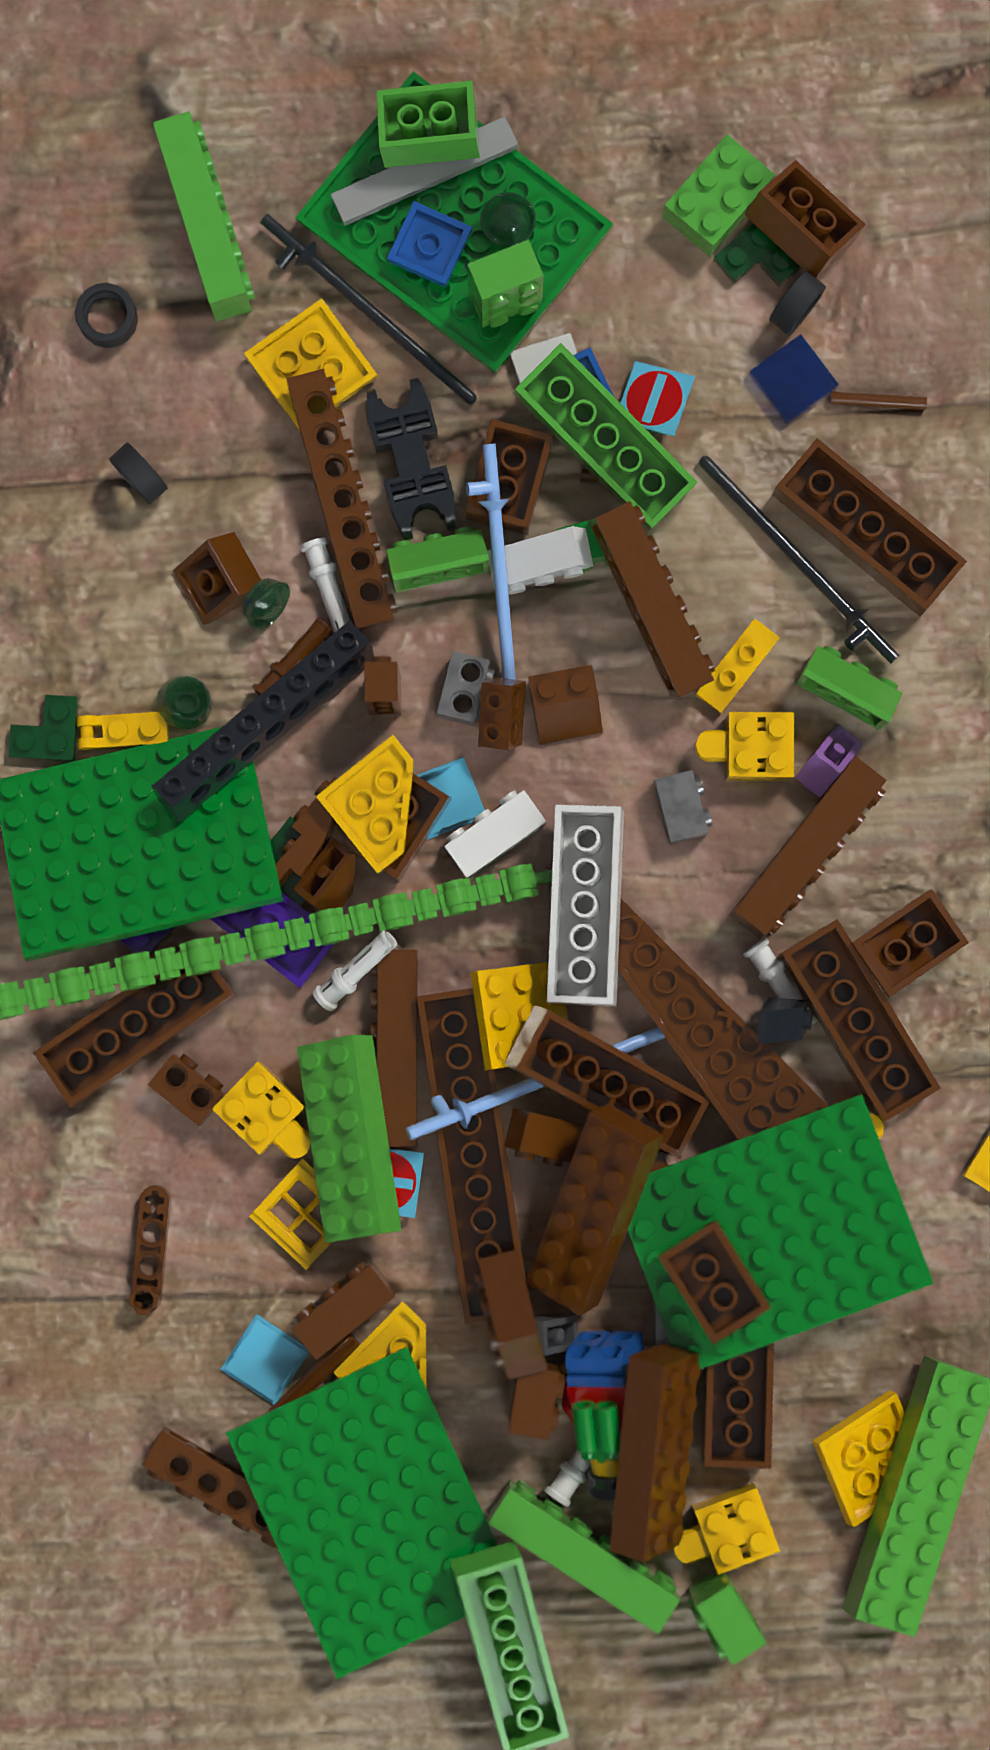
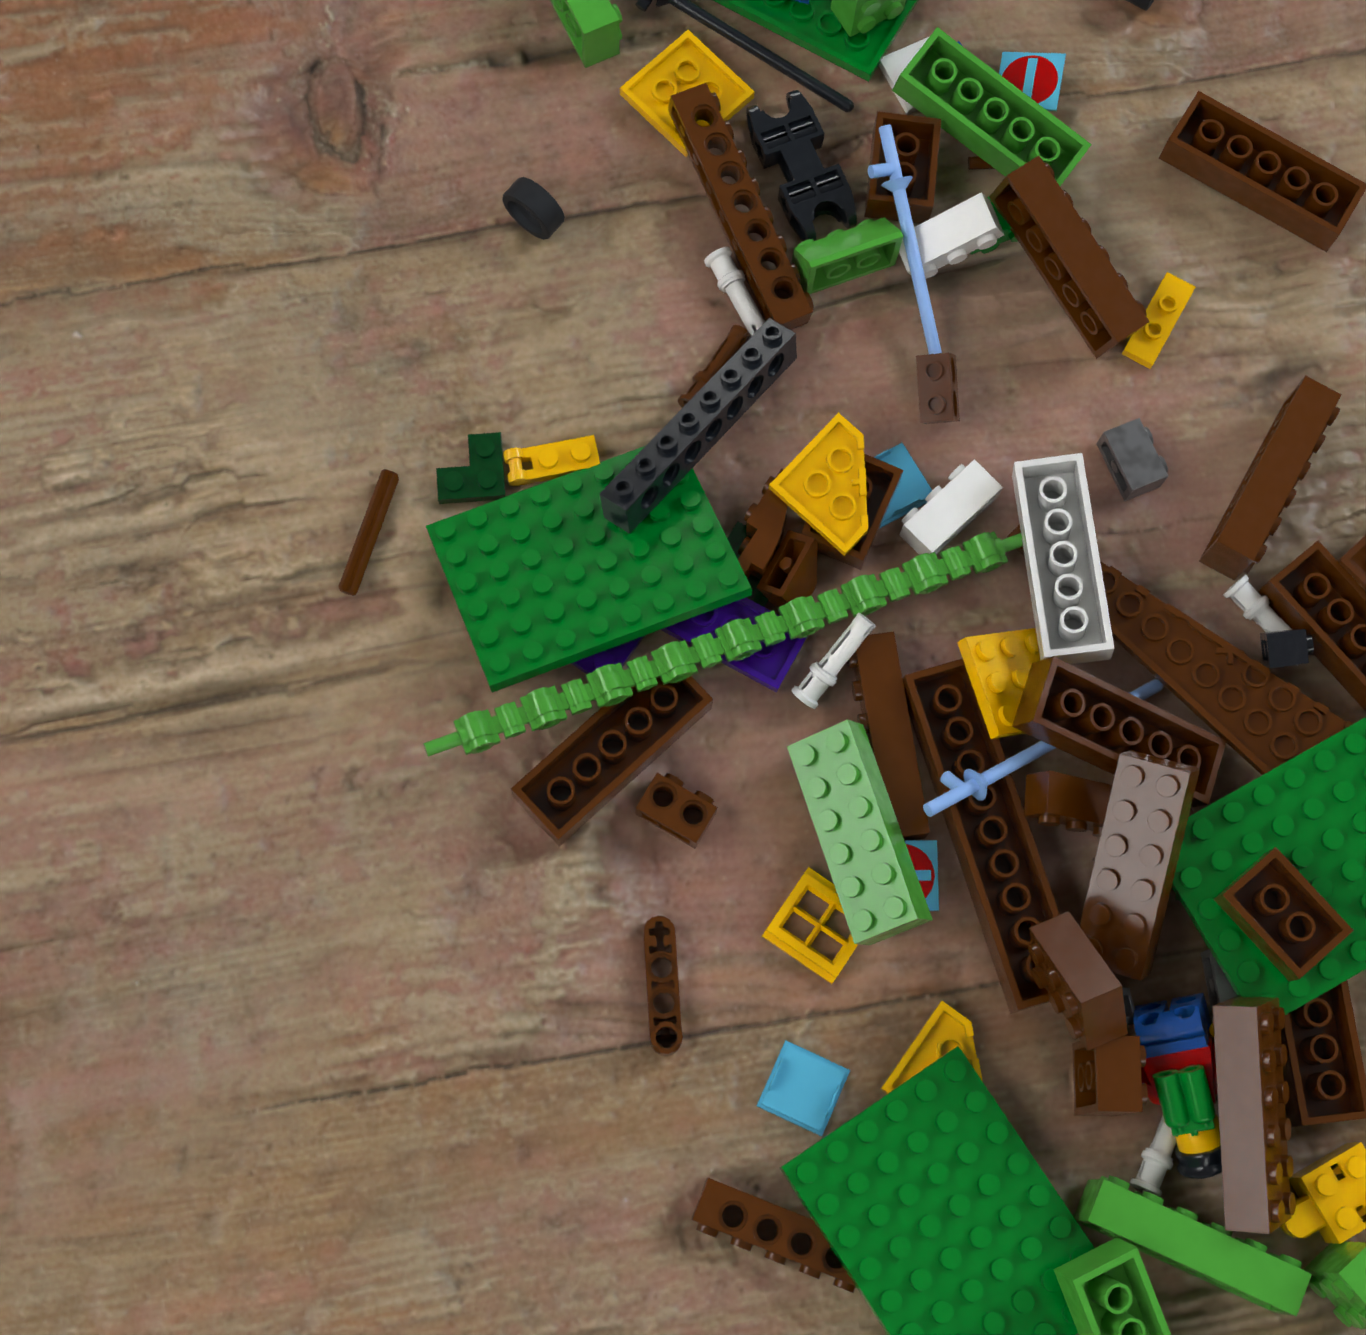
camera: 15 degrees left, 10 degrees down
black tyre [75,283,138,348] -> none
clear green hat [157,675,213,730] -> none
reddish brown slope [173,532,265,625] -> none
yellow brick [212,1061,311,1159] -> none
clear green hat [242,578,290,630] -> none
reddish brown axle [267,1333,359,1412] -> none
reddish brown brick [291,1261,397,1360] -> none
reddish brown brick [364,656,401,715] -> none
flat silver brick [437,651,495,727] -> none
reddish brown slope [528,665,603,745] -> none
yellow brick [695,712,794,781] -> none
black piece [699,456,900,664] -> none
clear blue tile [749,334,839,424] -> none
medium lavender slope [795,724,863,798] -> none
bright green slope [796,646,903,731] -> none
reddish brown bar [830,391,927,410] -> none

